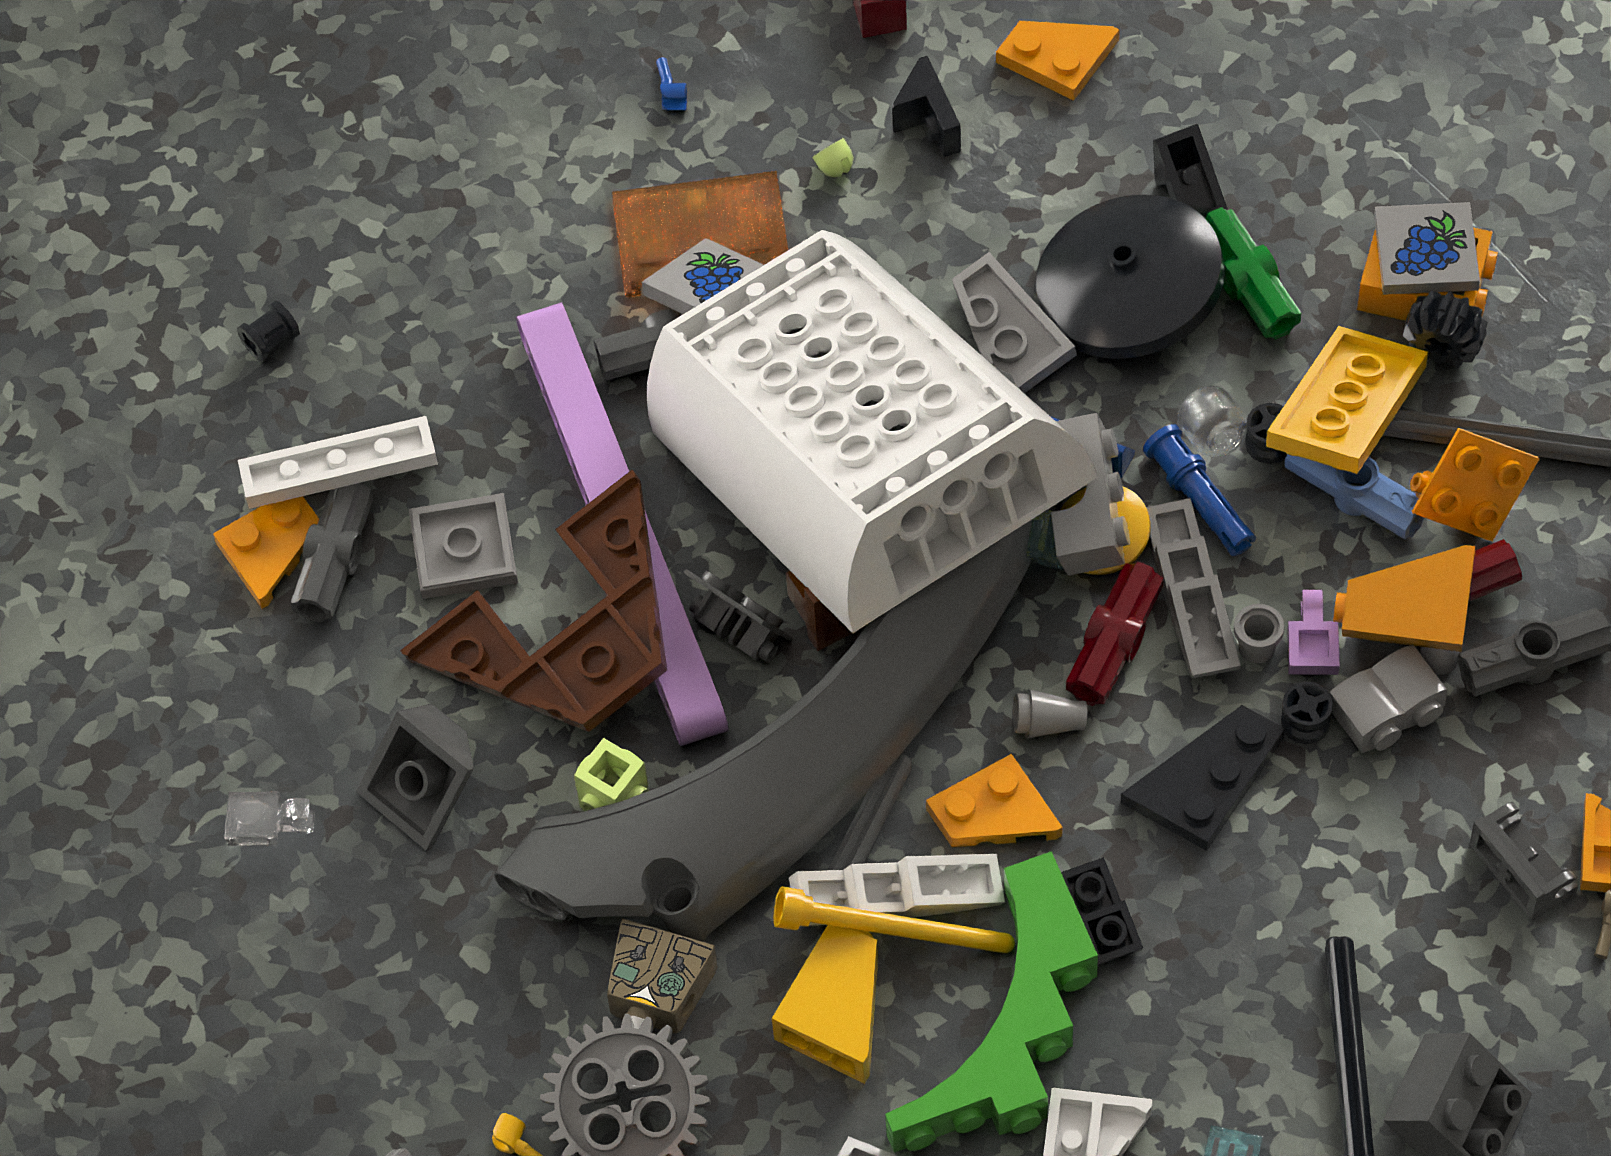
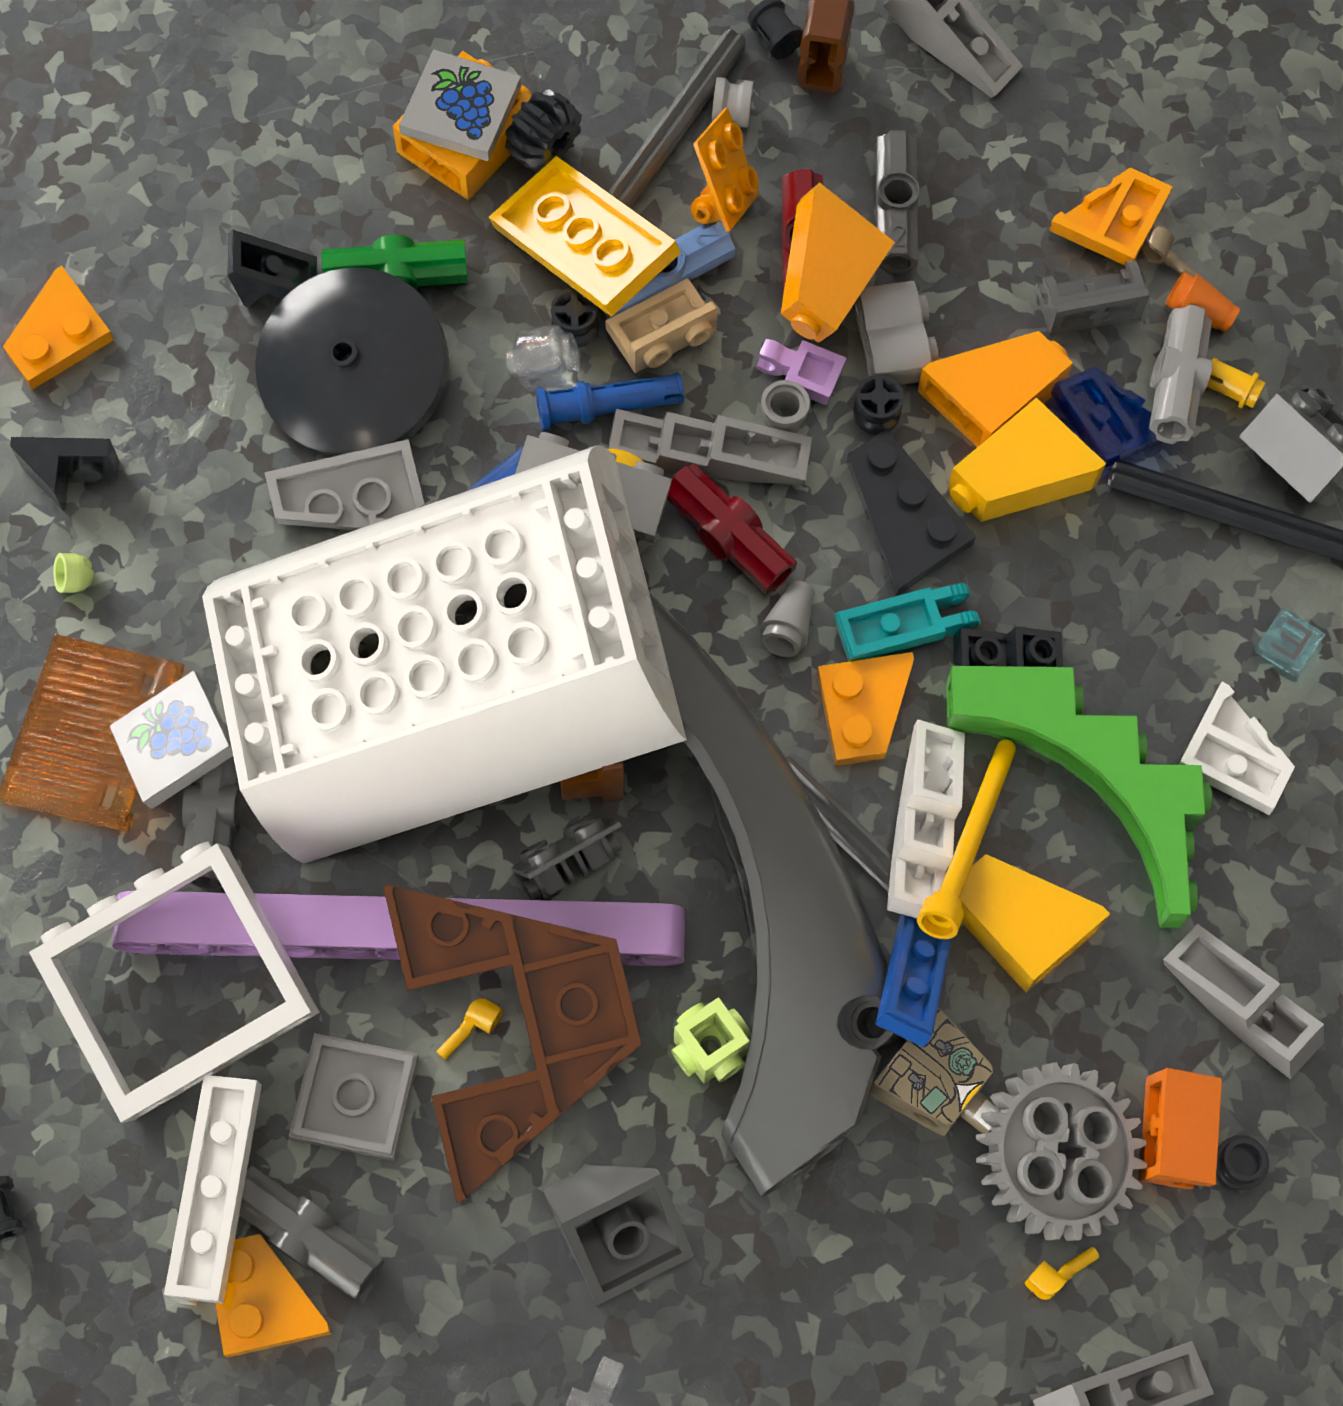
camera: 75 degrees left, 10 degrees up
none -> white window [29,842,320,1123]
none -> yellow hand [437,998,504,1060]
none -> tan bracket [606,278,718,373]
none -> light grey wheel [712,77,754,128]
none -> teal hinge [834,583,981,662]
none -> blue tile [875,914,952,1047]
none -> light orange slope [917,331,1073,447]
none -> yellow slope [947,398,1106,522]
none -> clear blue wing [1051,367,1163,468]
none -> light grey piece [1149,304,1212,444]
none -> orange cone [1165,271,1240,333]
none -> yellow pin [1207,357,1266,408]

